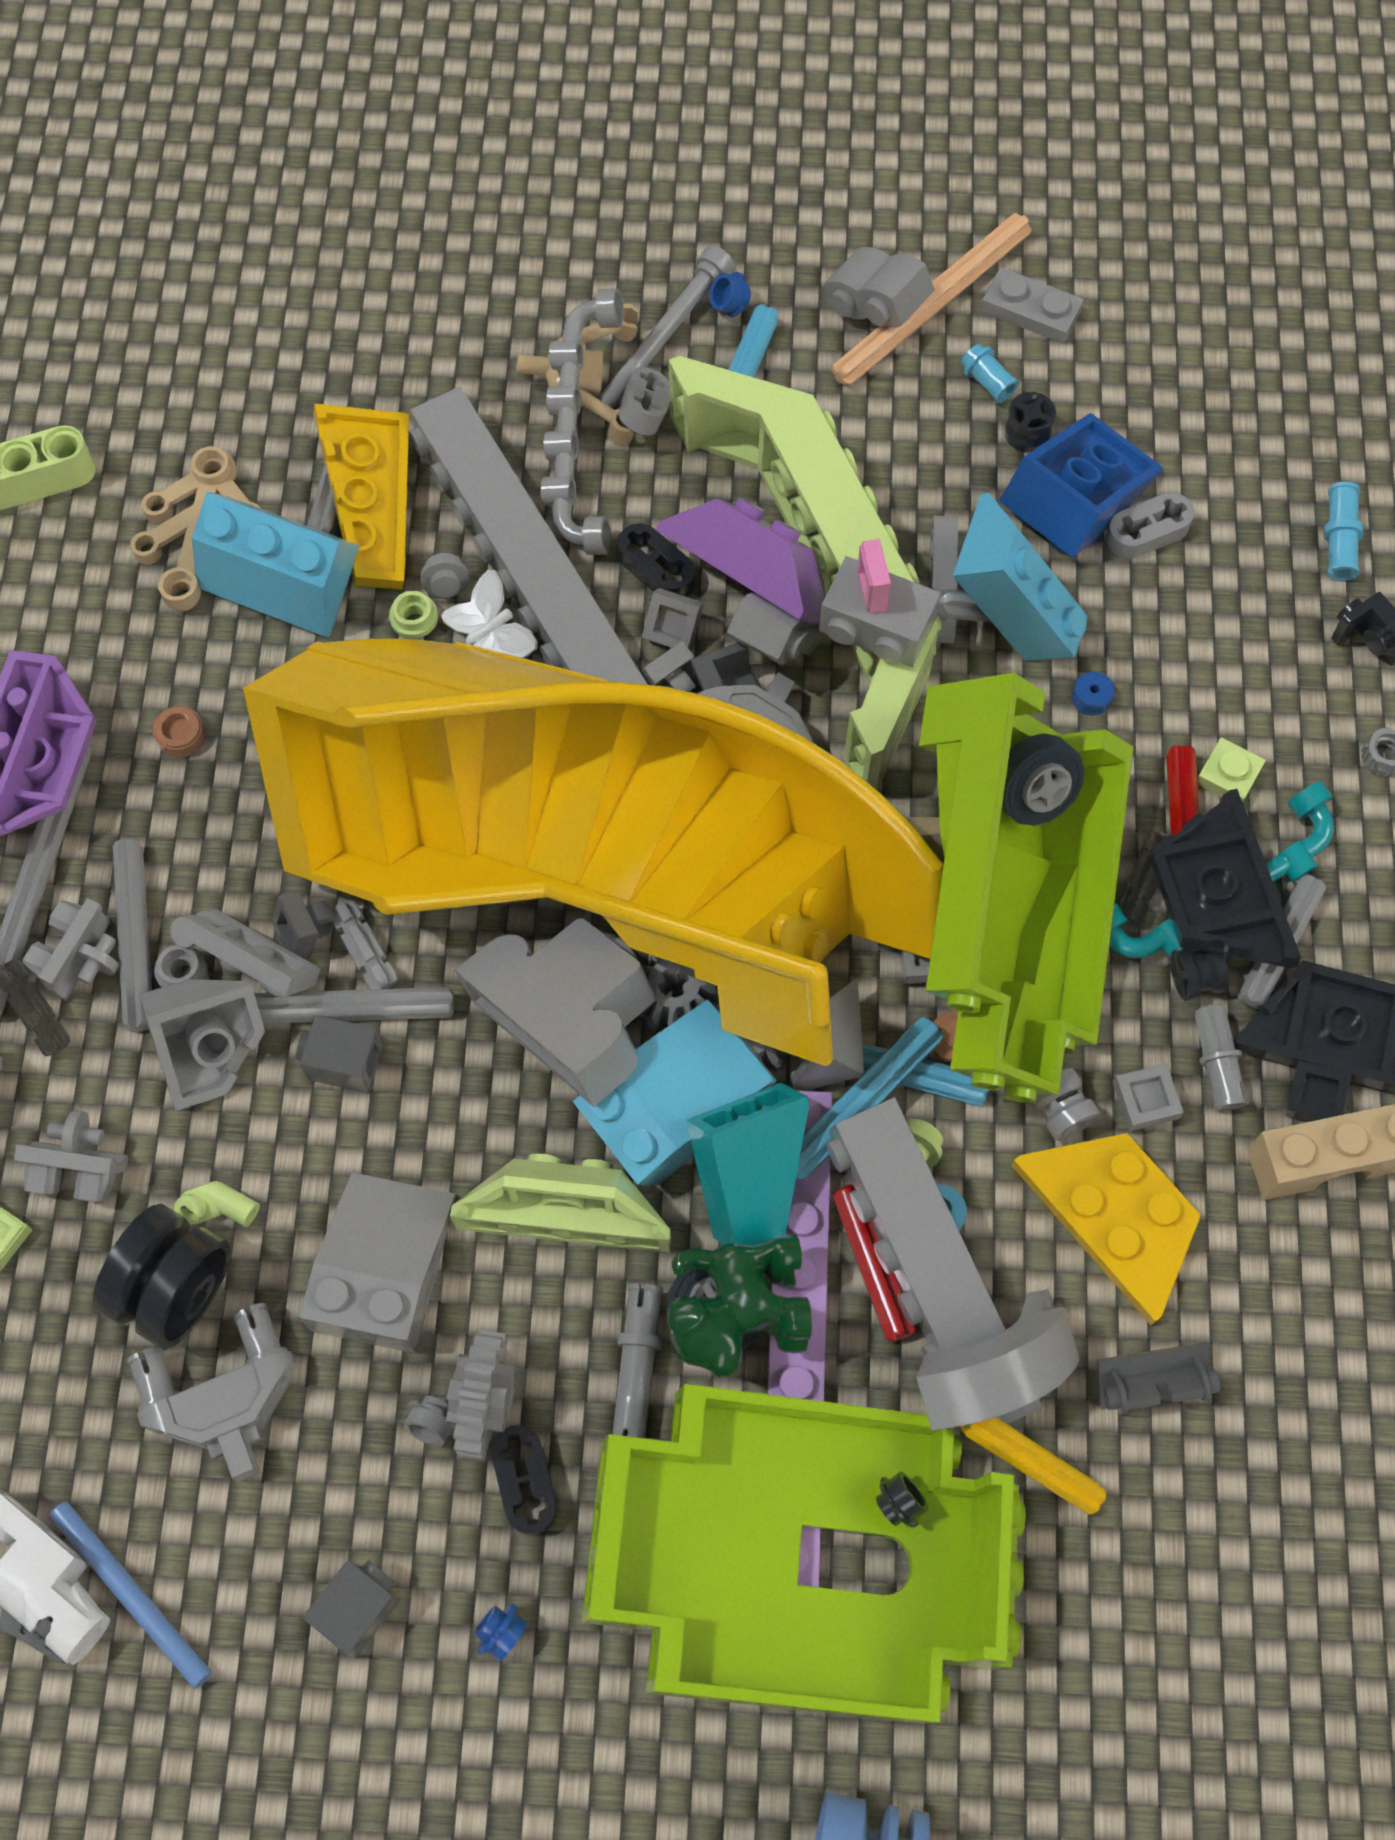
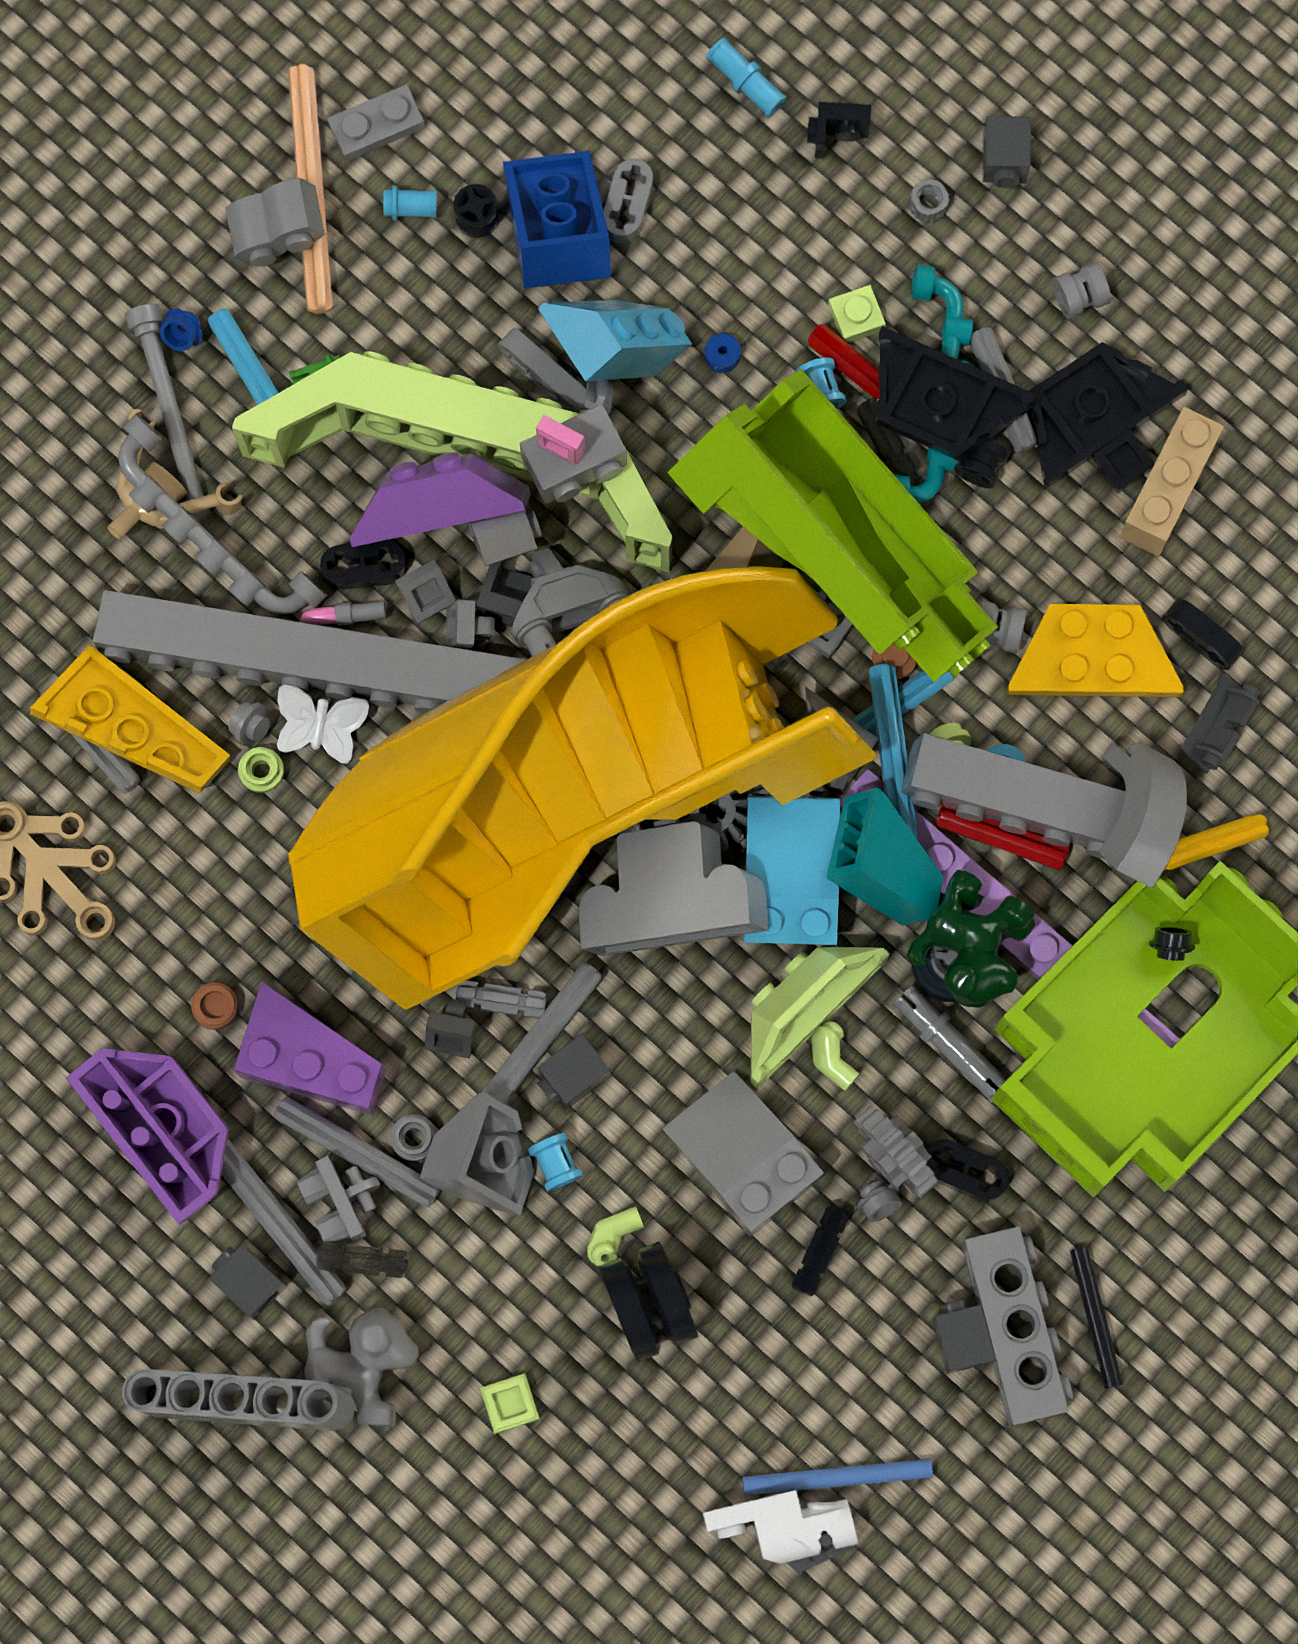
camera: 50 degrees left, 10 degrees up
light grey hips [14,1110,129,1202] -> none
light grey connector [127,1303,296,1483] -> none
light grey plate [170,909,321,997] -> none
medium azure slope [192,492,360,637] -> none
blue plate [474,1603,527,1661] -> none
light grey beam [619,367,670,435] -> none
black wheel [1002,733,1085,826] -> none
light grey plate [1112,1063,1184,1131] -> none
light grey axle [1195,1004,1249,1111] -> none
none -> medium lavender wedge [234,981,386,1116]
none -> light grey piece [300,601,387,626]
none -> medium azure bush [527,1132,583,1192]
none -> black axle [792,1206,849,1296]
none -> medium azure bush [796,357,847,409]
none -> yellowish green arm [811,1021,860,1091]
none -> light grey brick [961,1226,1073,1427]
none -> black bar [1070,1246,1123,1389]
none -> black beam [1162,598,1244,670]

